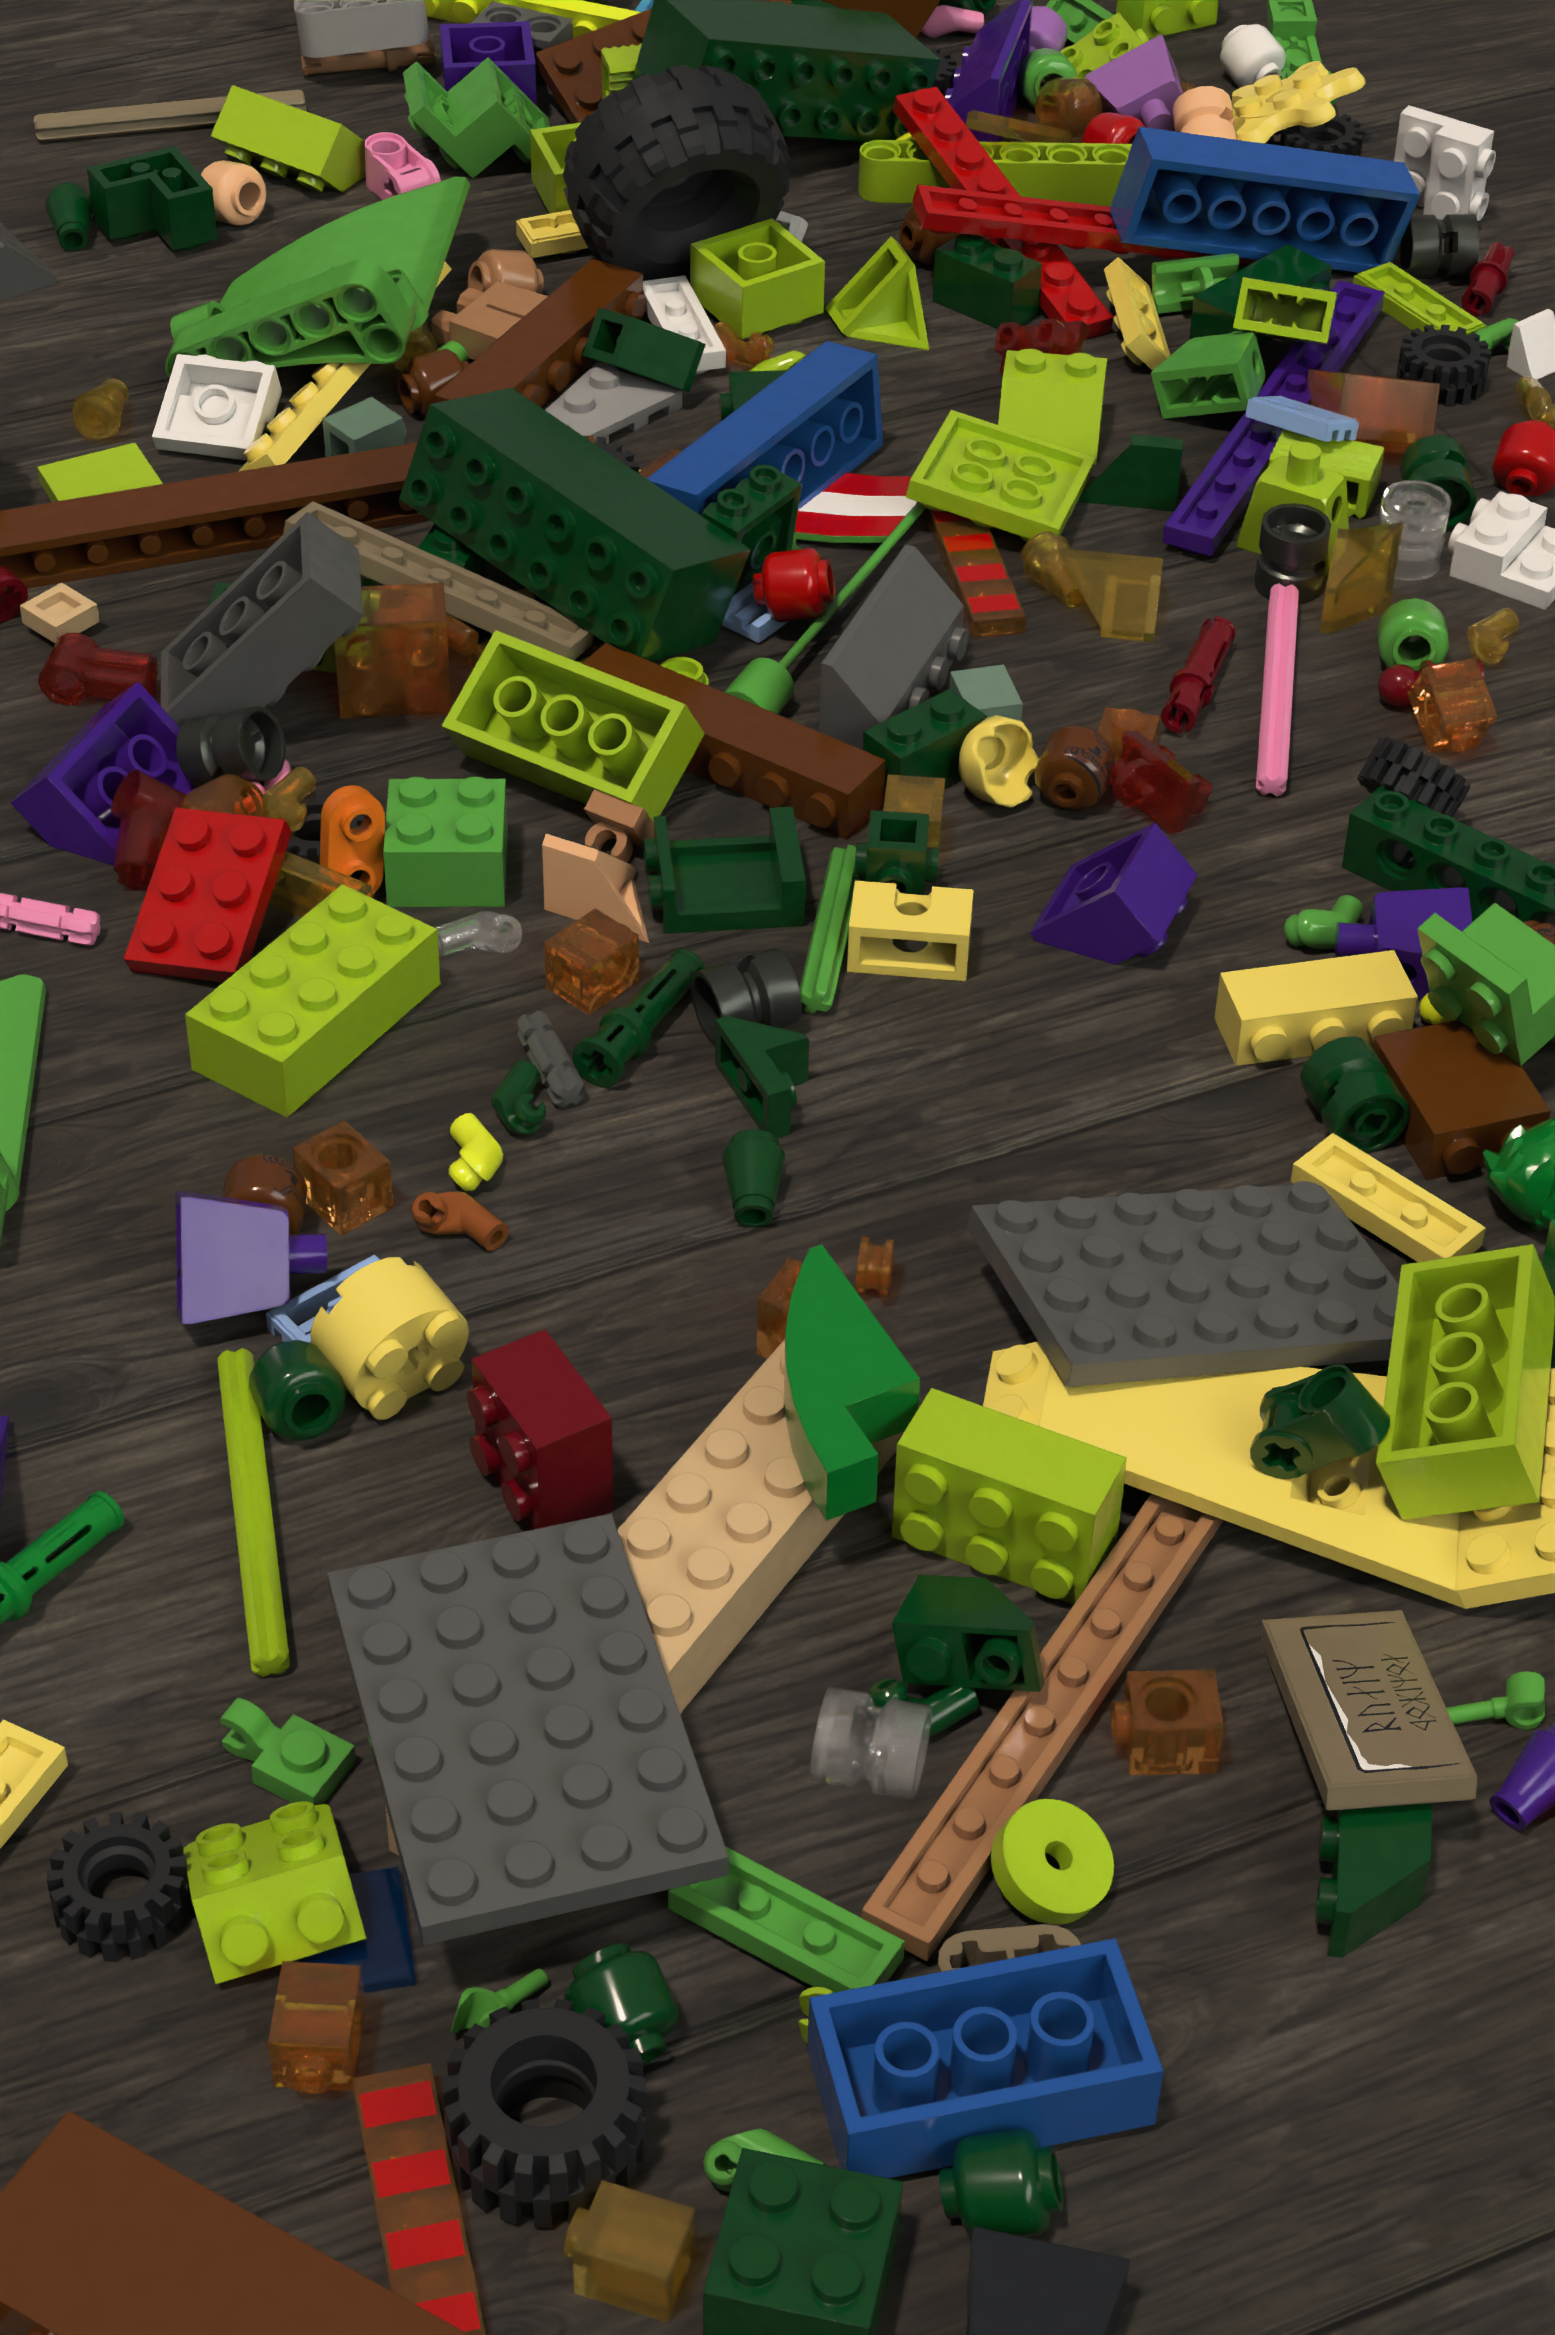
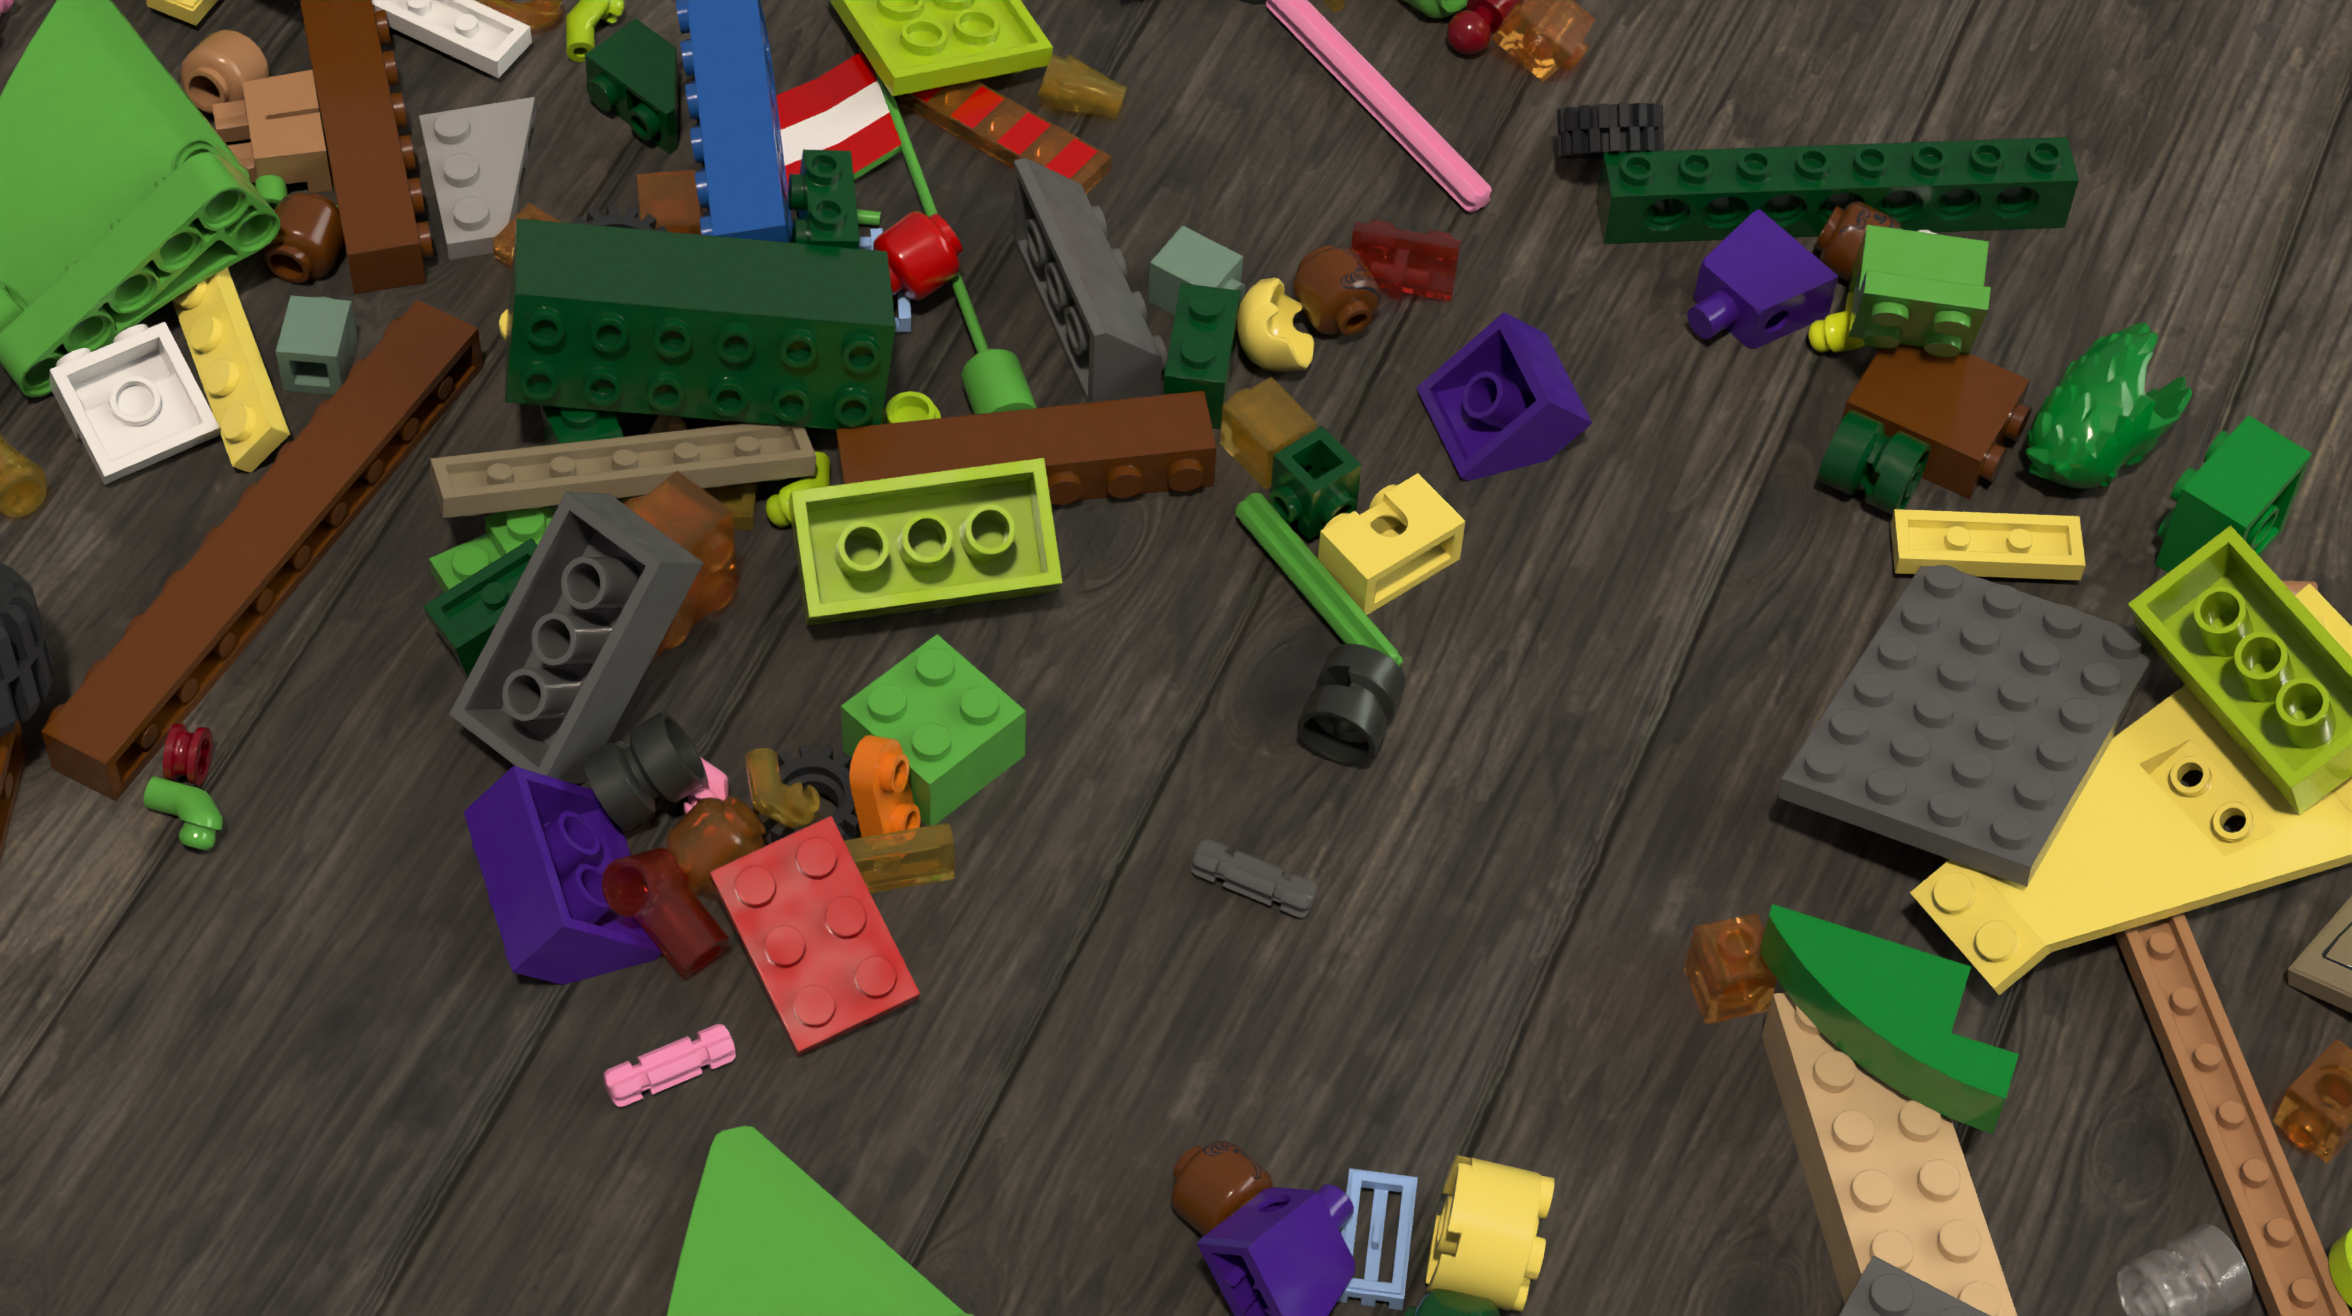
camera: 45 degrees left, 10 degrees up
tan plate [20,582,100,645] -> none
lime tile [37,443,163,502] -> none
clear red piece [38,633,158,705] -> none
lime brick [185,884,441,1118] -> none
clear orange brick [292,1120,393,1236] -> none
dark orange arm [411,1191,509,1251] -> none
clear arm [436,911,522,957] -> none
neon yellow arm [448,1113,503,1191] -> none
dark red brick [467,1329,614,1530] -> none
dark green arm [491,1060,546,1135] -> none
light nougat slope [542,834,649,943] -> none
clear orange brick [544,908,639,1015] -> none
dark green pin [572,949,705,1087] -> none
dark green slope [583,307,706,392] -> none
medium nougat tile [584,789,654,863] -> none
dark green panel [643,807,806,934] -> none
dark green slope [715,1016,809,1138] -> none
dark green cone [722,1129,785,1228] -> none
clear orange bush [855,1236,896,1297] -> none
dark green arm [868,1678,979,1738] -> none
lime brick [892,1388,1127,1604] -> none
dark green slope [892,1575,1045,1692] -> none
clear yellow slope [1057,548,1163,643] -> none
clear orange plate [1097,707,1160,767] -> none
dark red pin [1161,616,1236,733] -> none
light yellow brick [1214,950,1418,1066] -> none
dark green piece [1250,1364,1390,1479] -> none
bright green arm [1284,895,1364,950] -> none

